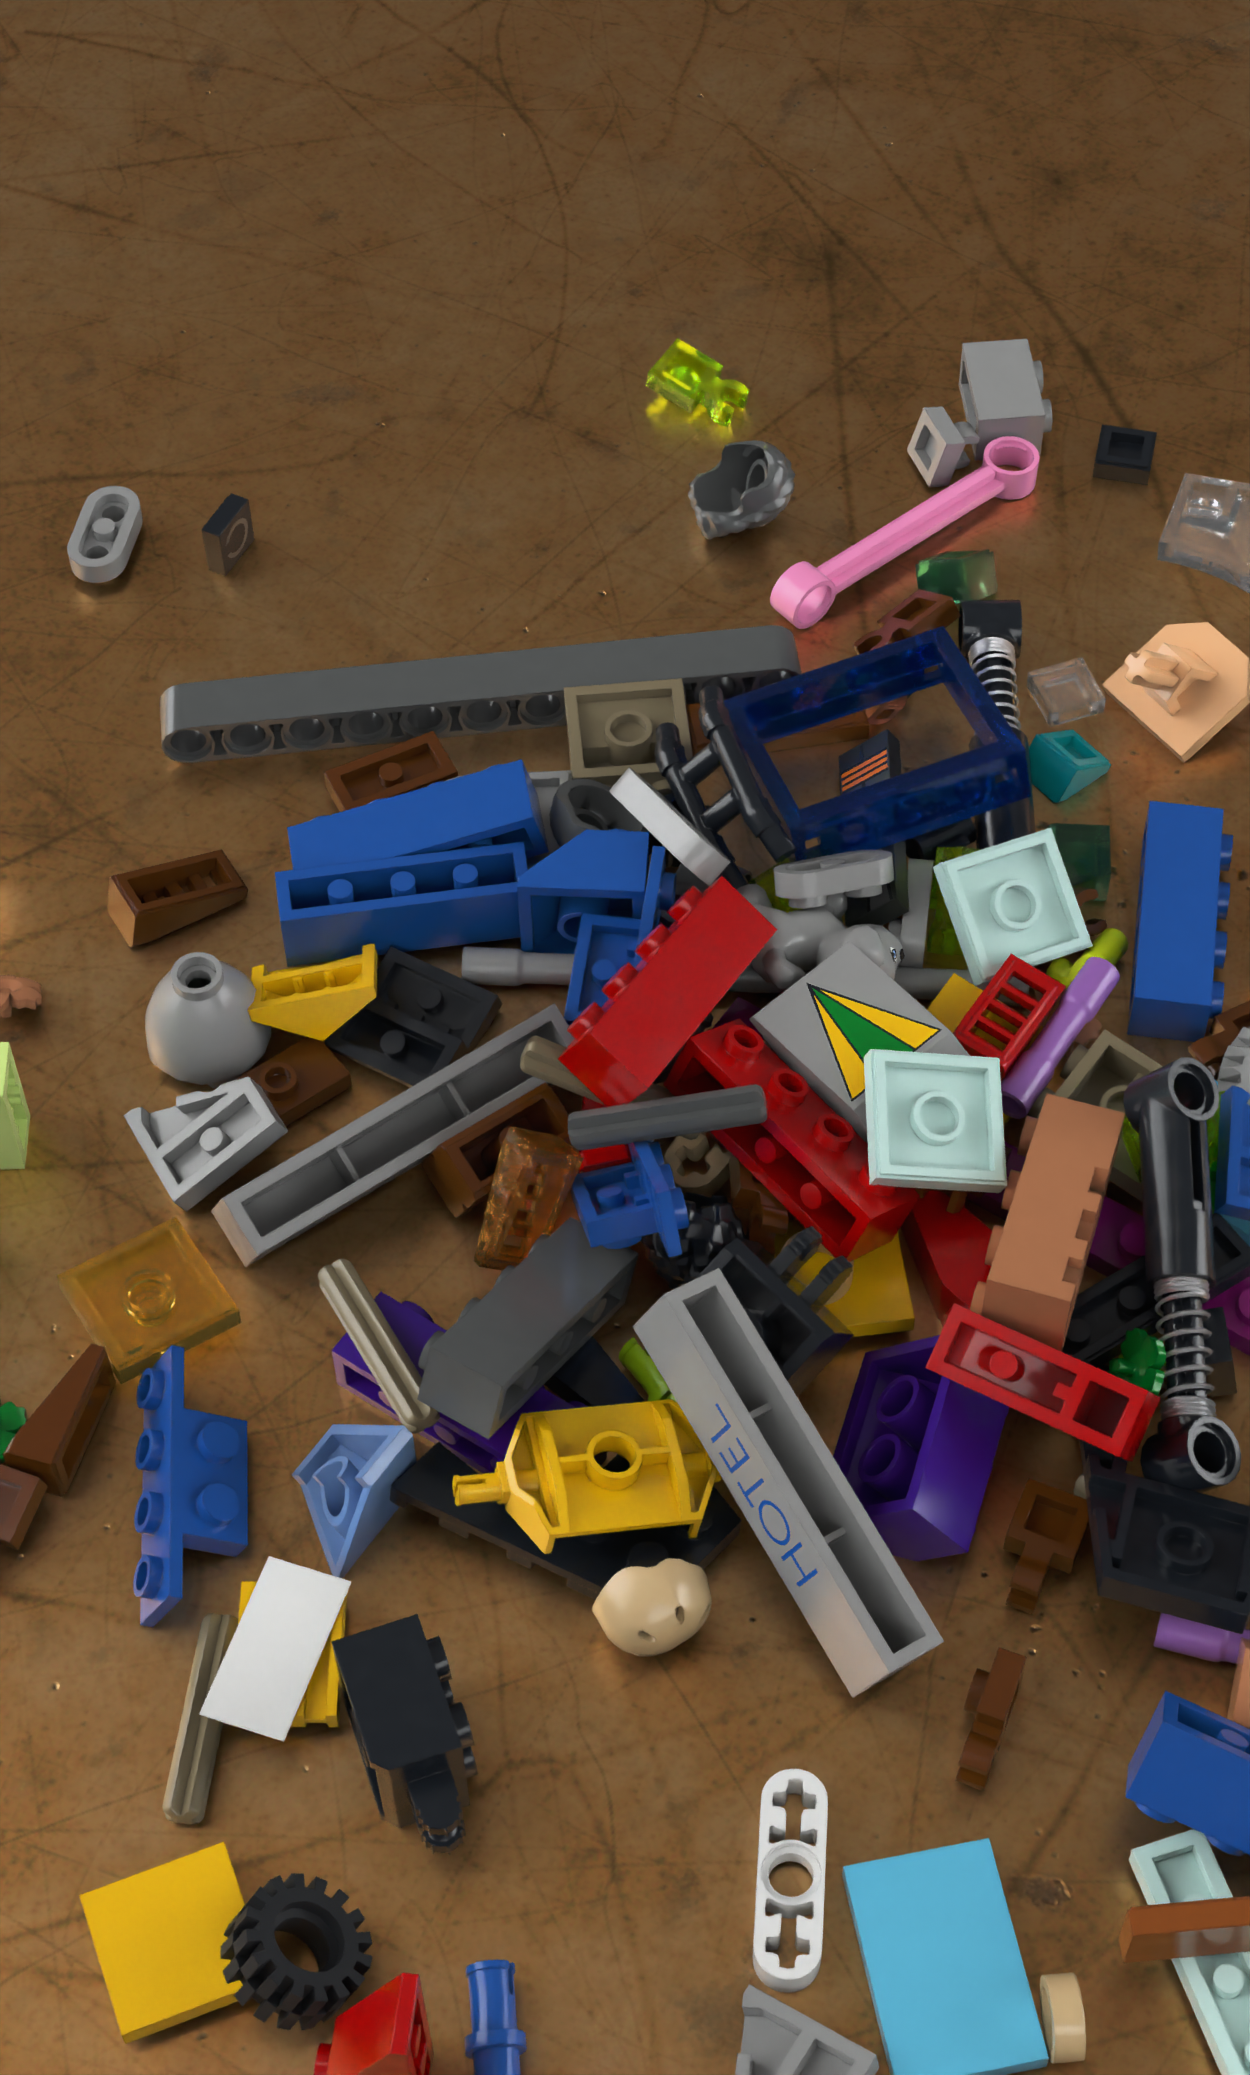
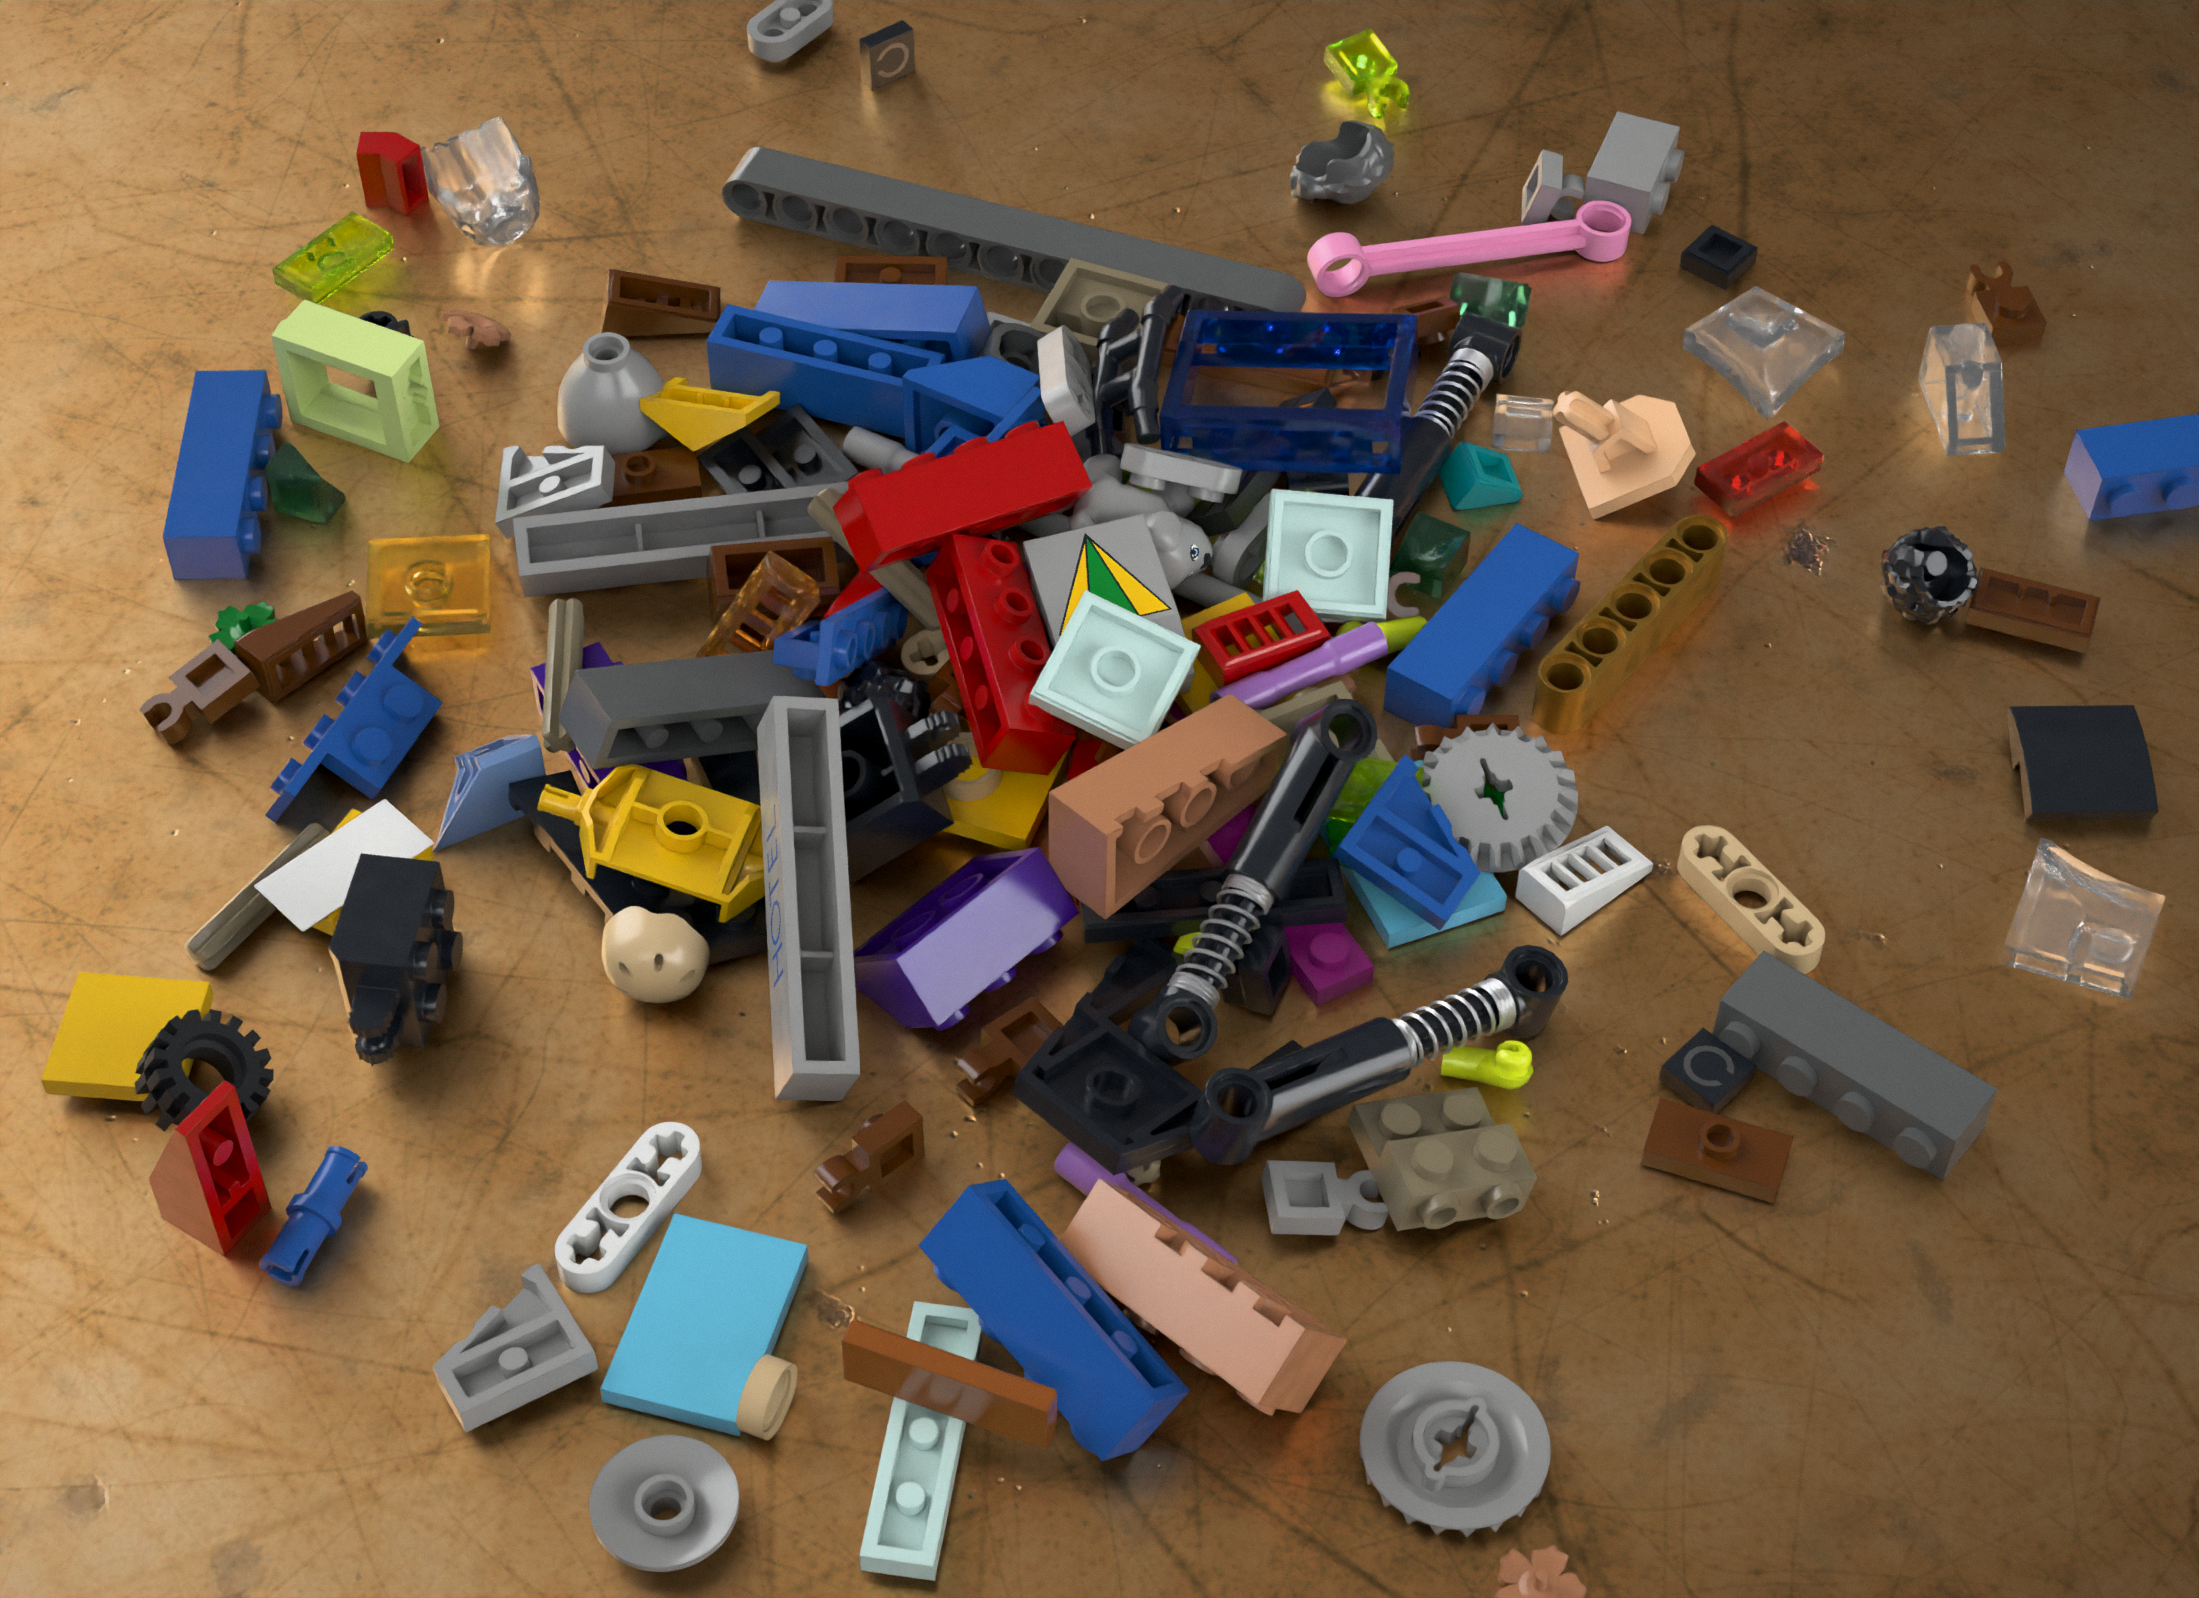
camera: 25 degrees right, 5 degrees down
dark grey axle [568,1084,768,1151] -> none
red slope [925,1303,1161,1462] -> none
green plant [1107,1328,1166,1396] -> none

